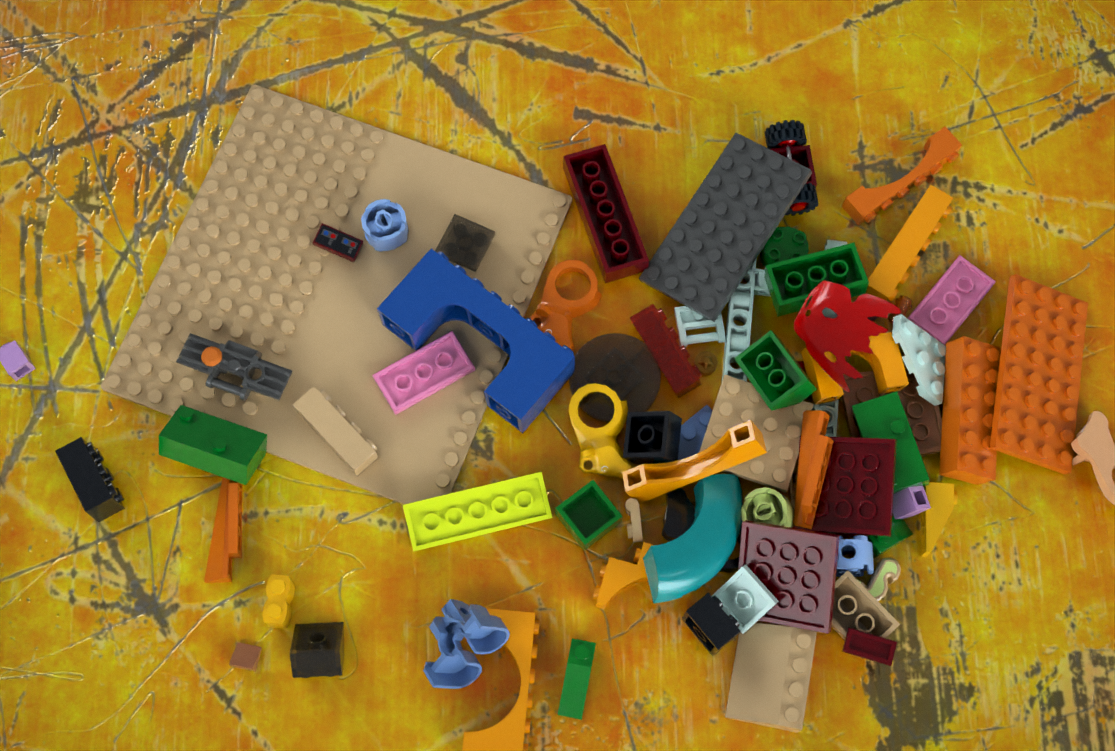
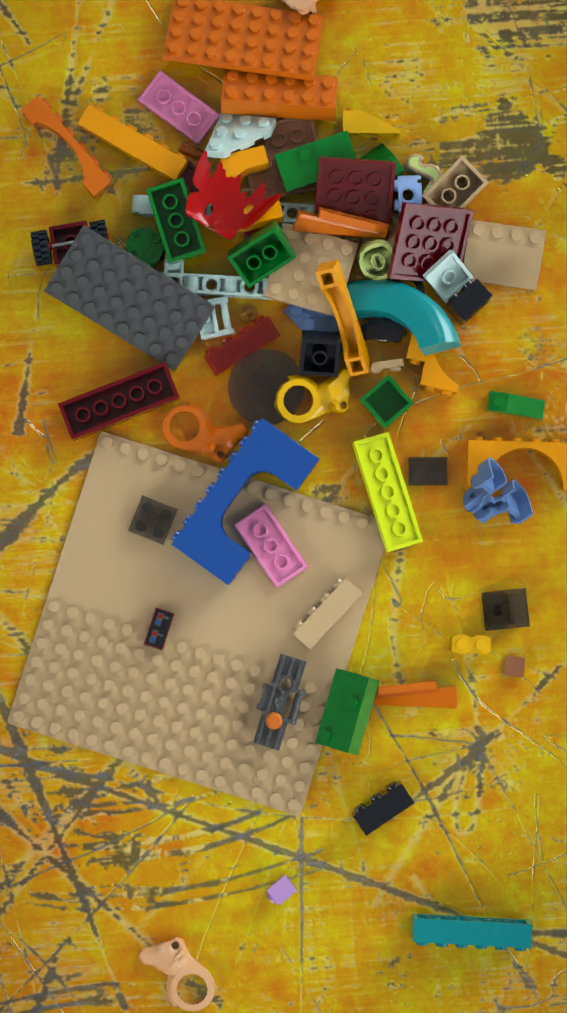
camera: 85 degrees left, 15 degrees up
light blue brick [361,199,409,252] -> none
dark red tile [842,628,897,666] -> none
lavender brick [892,486,931,519] -> none
none -> clear smoke plate [408,457,447,486]

